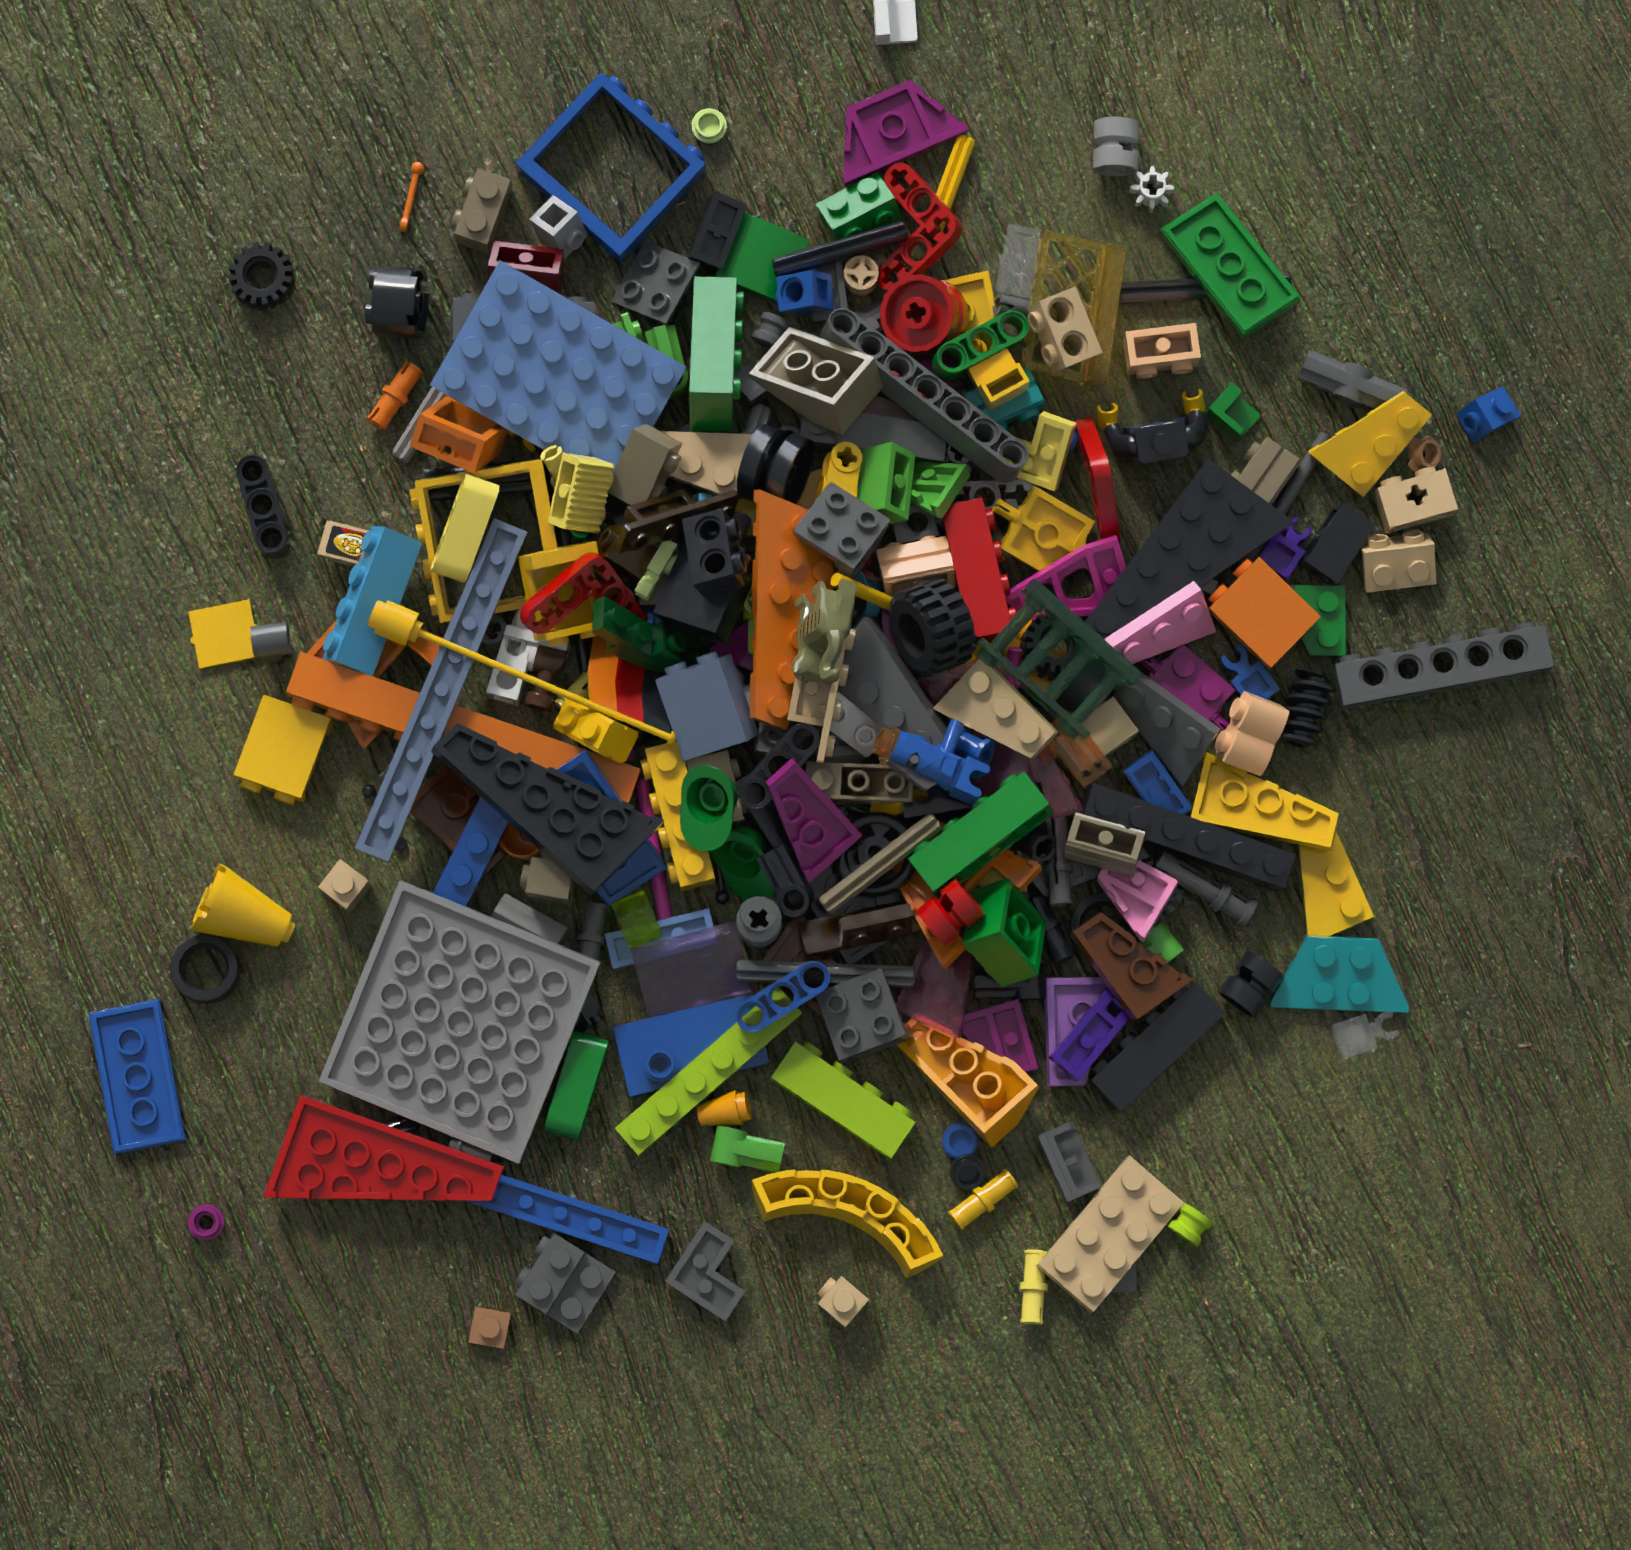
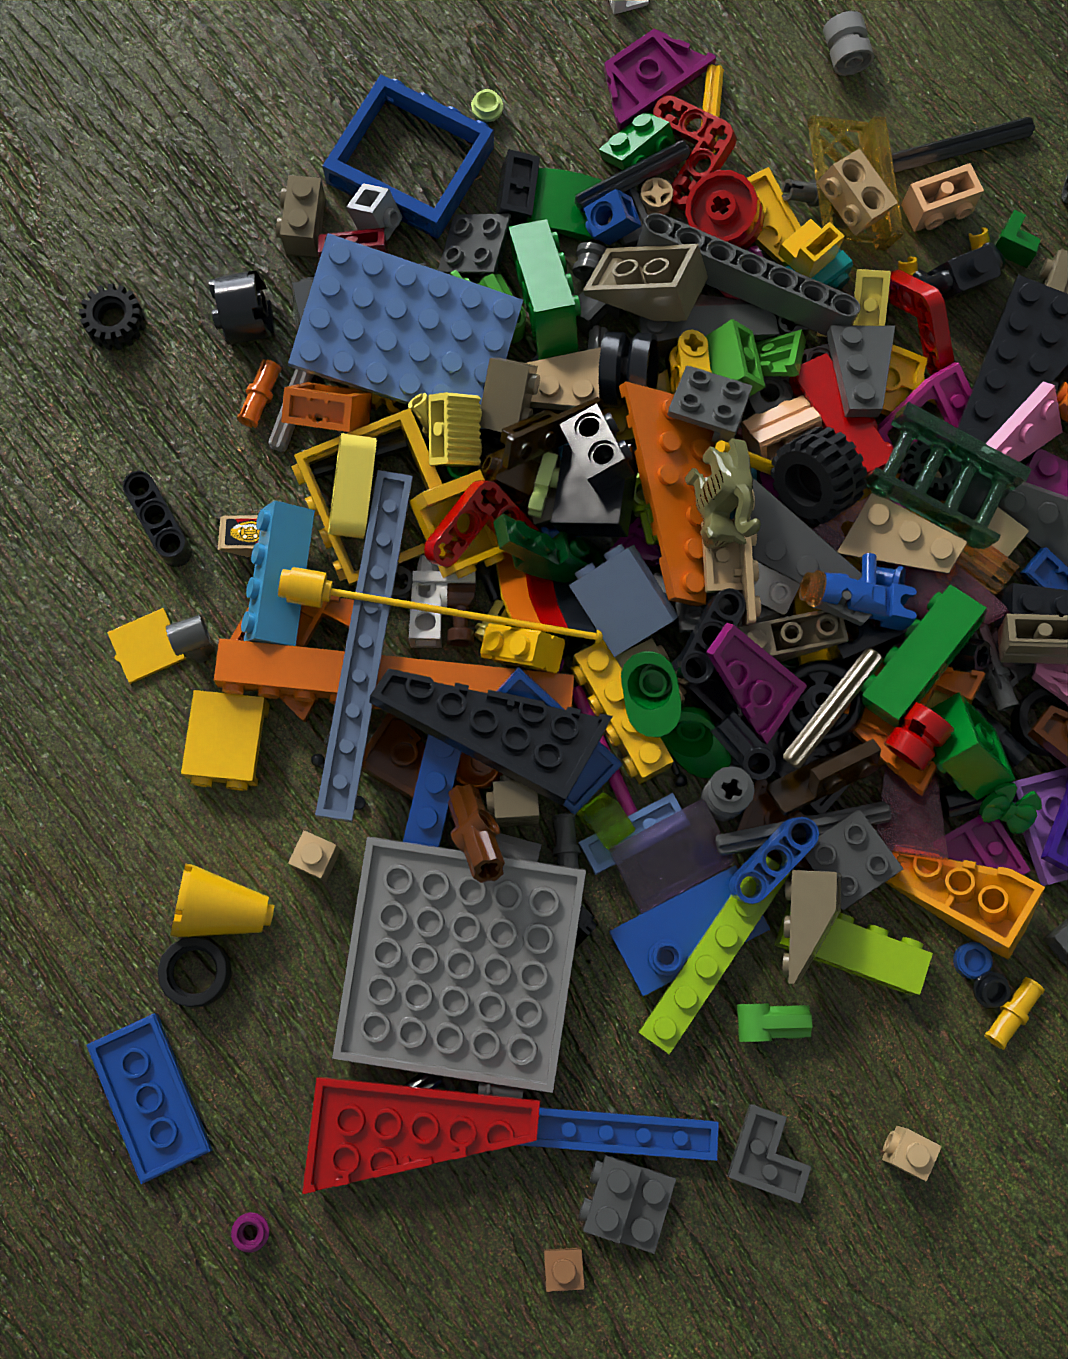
camera: 15 degrees left, 5 degrees down
orange hinge [399,162,425,233] -> none
green beam [544,1030,610,1141] -> none
light orange cone [697,1090,752,1126] -> none
yellow brick [751,1170,943,1279] -> none
green beam [930,310,1029,381] -> none
clear plate [994,224,1043,299] -> none
white gear [1129,166,1174,213] -> none
green tile [1160,193,1301,339] -> none
none -> reddish brown piece [448,784,505,883]
none -> dark tan slope [783,870,842,984]
none -> dark grey wing [827,325,895,417]
none -> green piece [979,783,1042,834]

